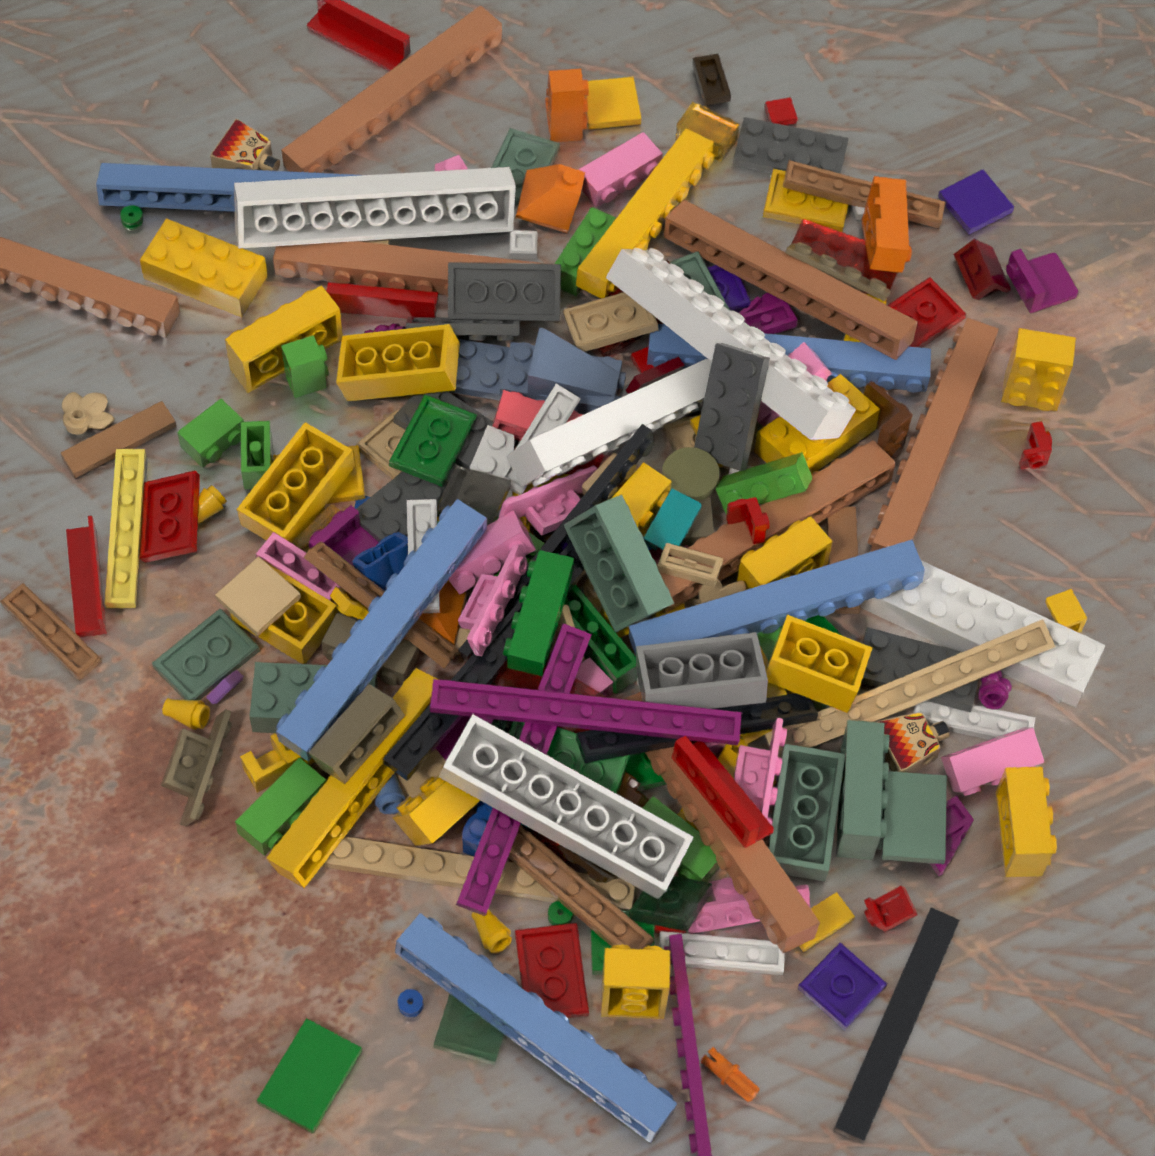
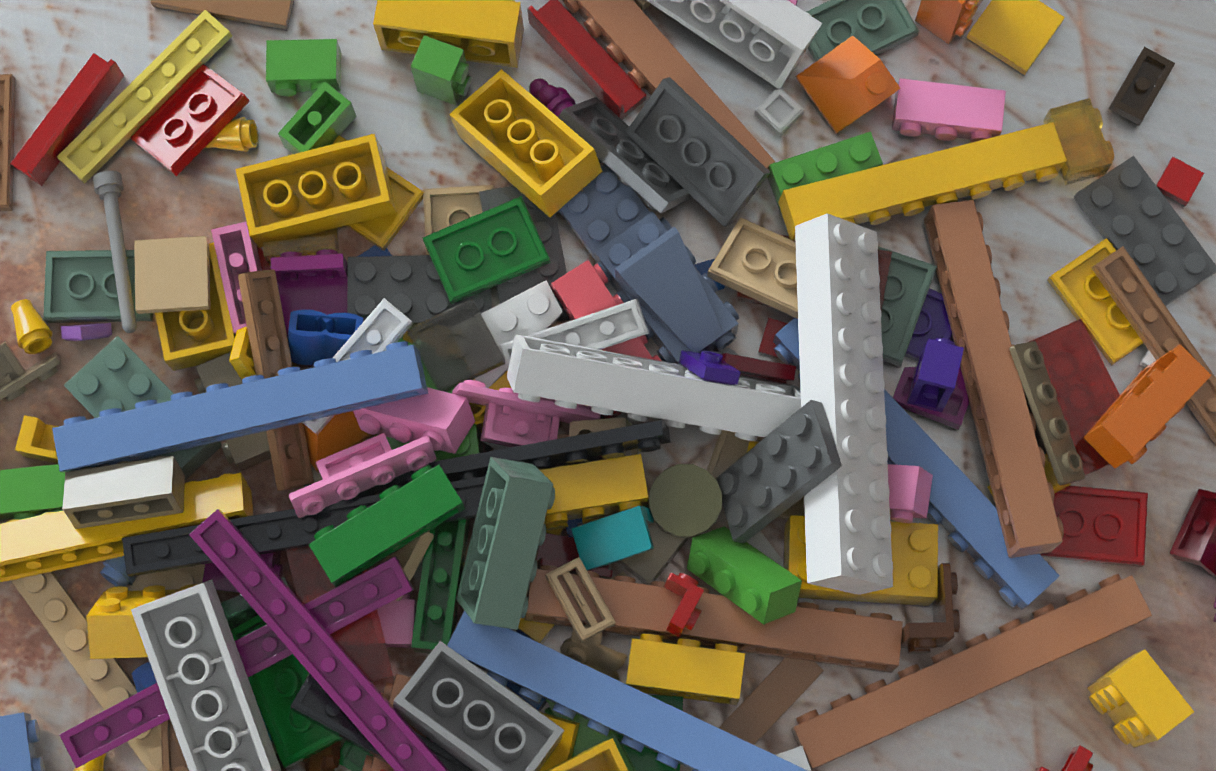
camera: 50 degrees right, 15 degrees up
none -> light grey piece [93,171,137,333]
none -> dark purple plate [679,350,741,385]
none -> dark purple brick [907,338,964,413]

